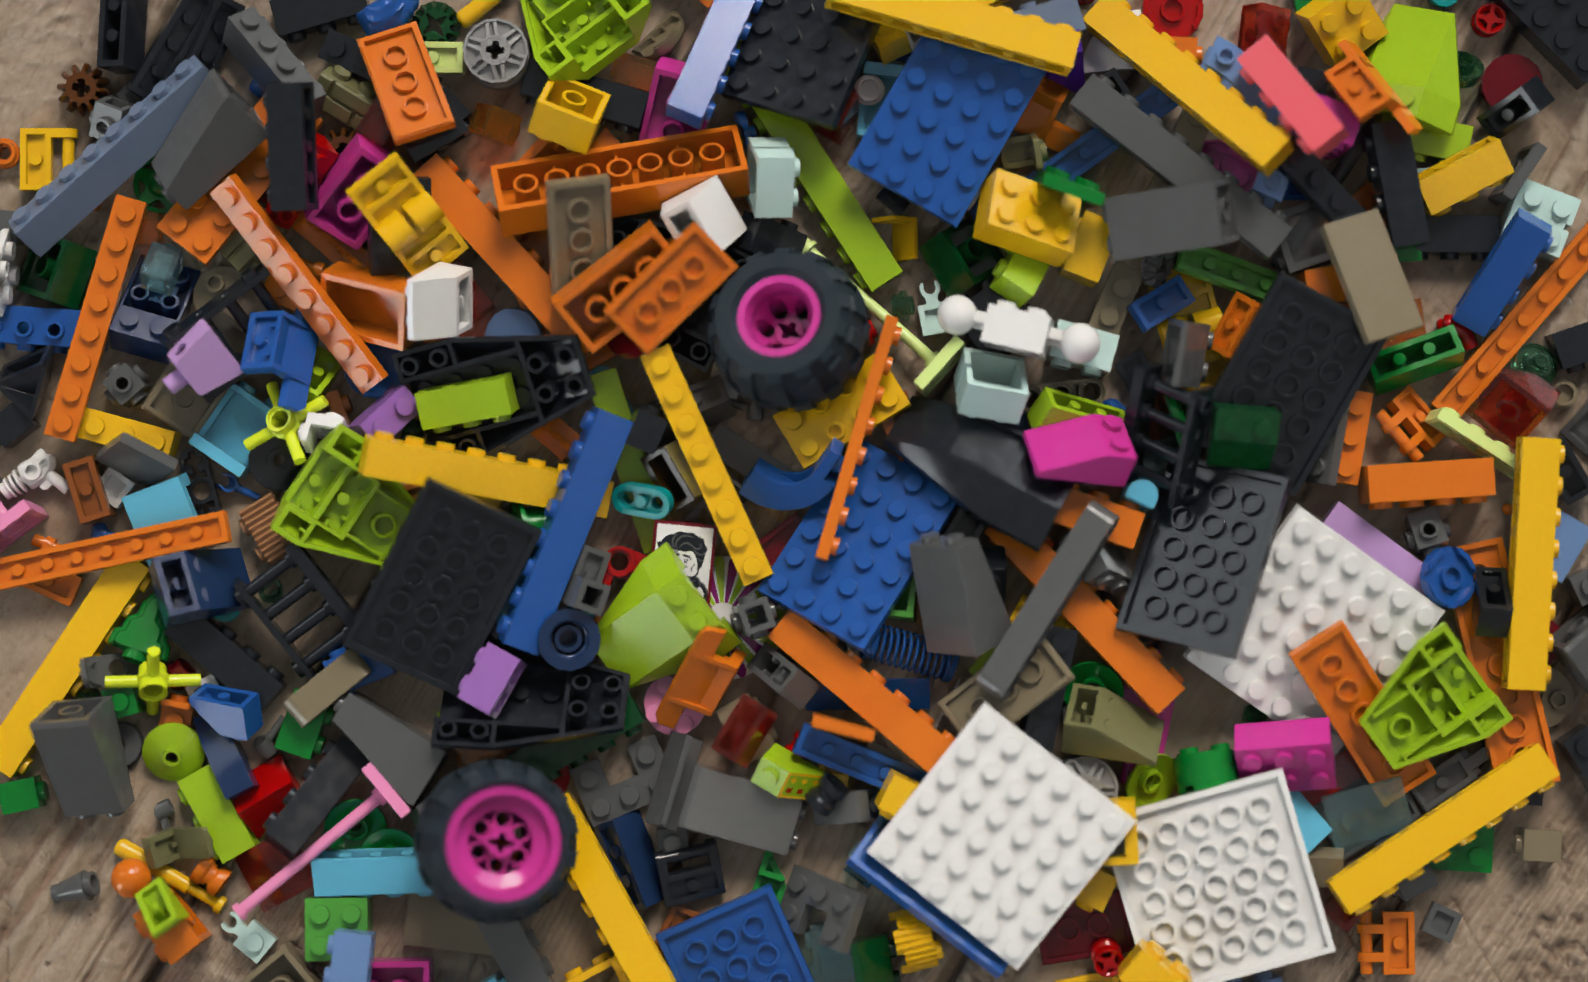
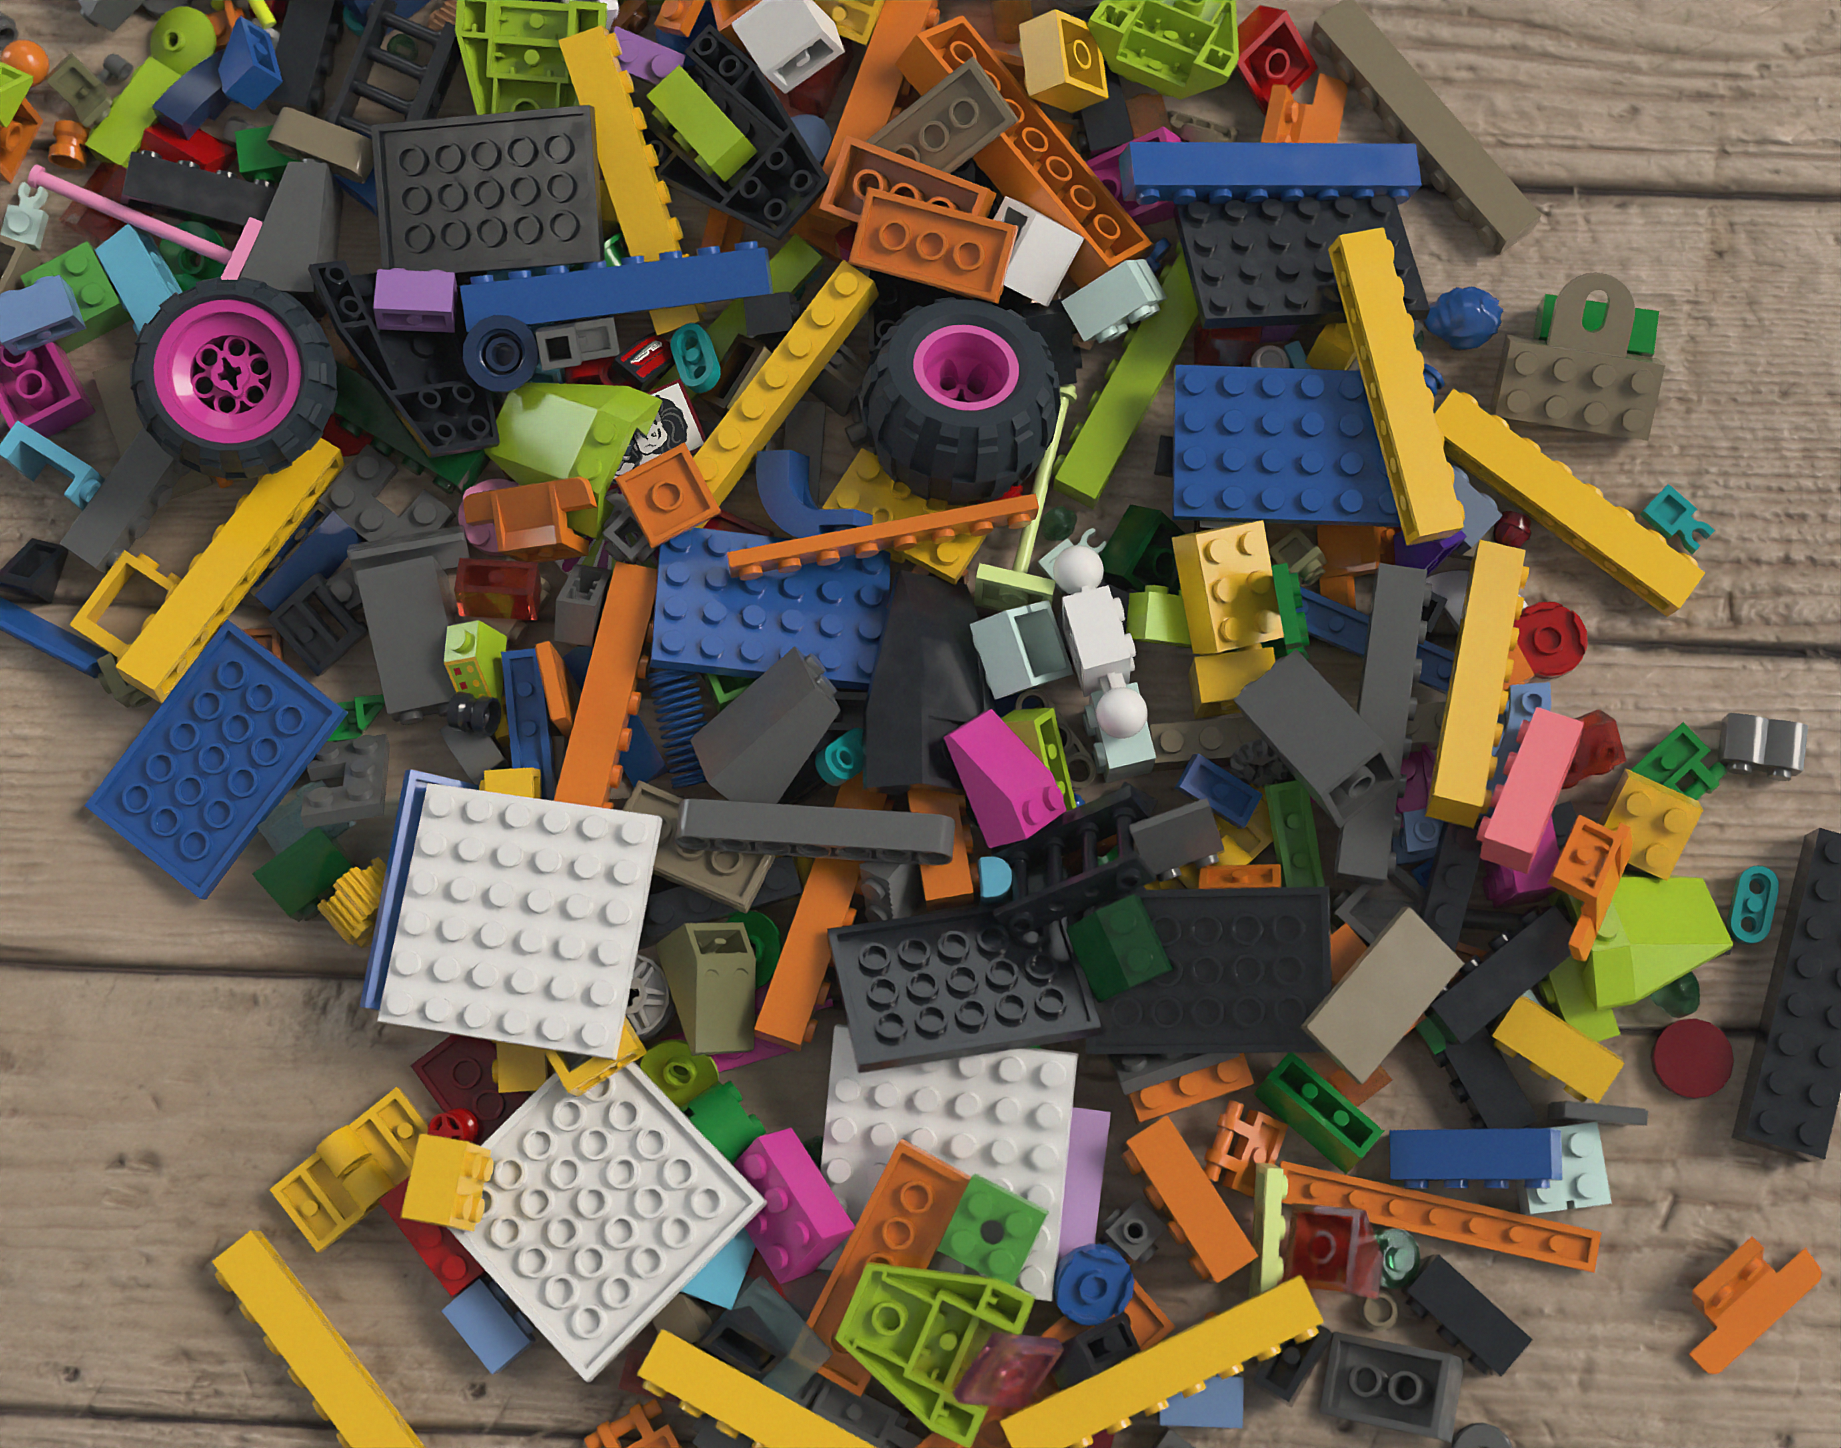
camera: 65 degrees right, 10 degrees down
yellow piece [113,838,228,914] -> none
hinge [400,419,424,440] -> none
yellow bracket [871,215,918,262] -> none
red arm [1436,314,1478,351] -> none
red wheel [1471,3,1506,38] -> none
black slope [1476,75,1555,139] -> none
none -> slope [611,332,675,391]
none -> orange tile [615,442,721,549]
none -> black slope [697,1305,788,1382]
none -> teal plate [815,728,863,786]
none -> bright green piece [937,1173,1049,1286]
none -> clear pink tile [953,1332,1064,1408]

